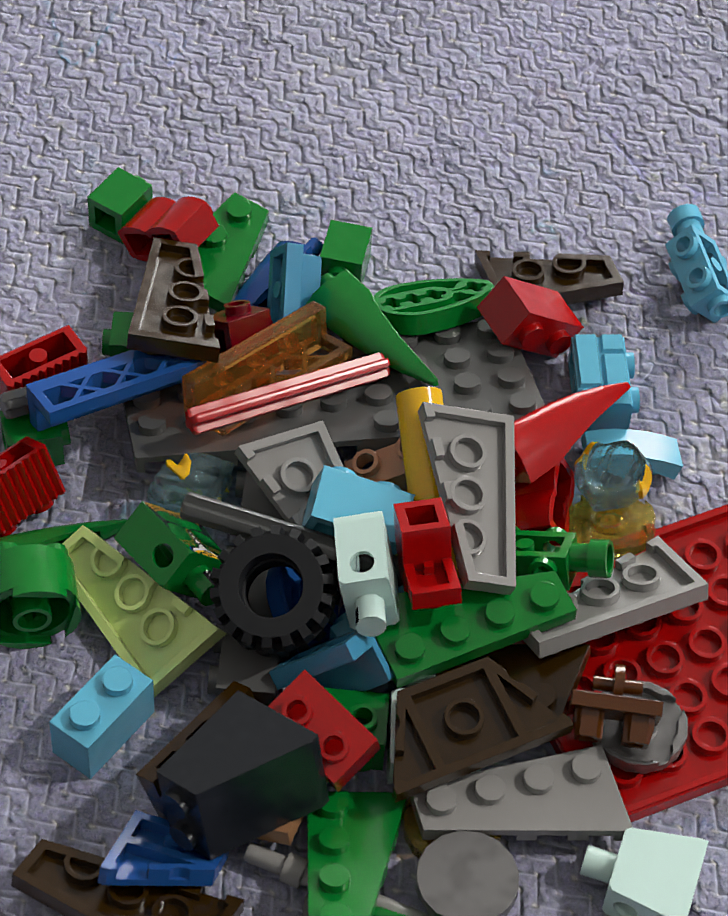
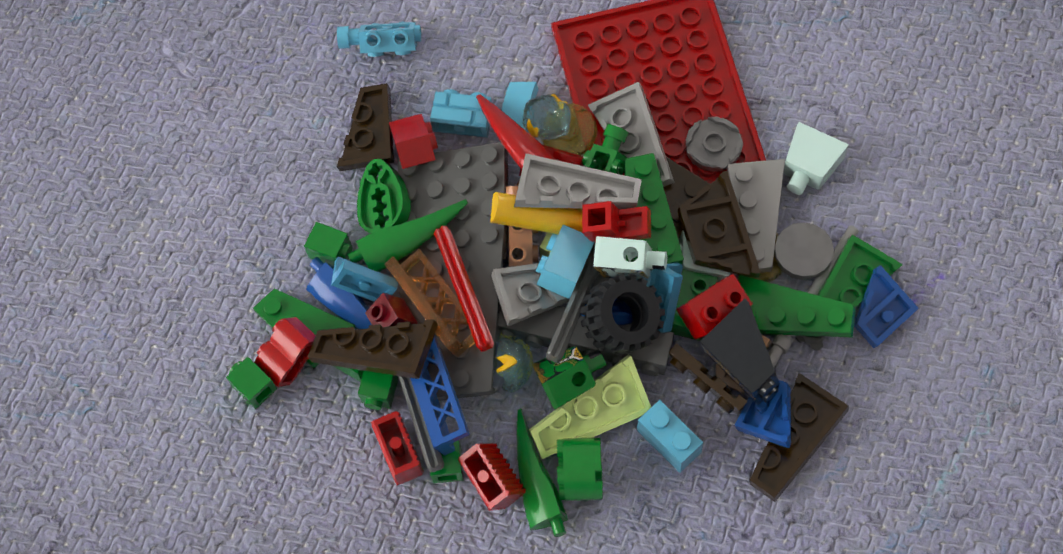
camera: 70 degrees left, 15 degrees up
reddish brown hips [568,664,664,750] -> none

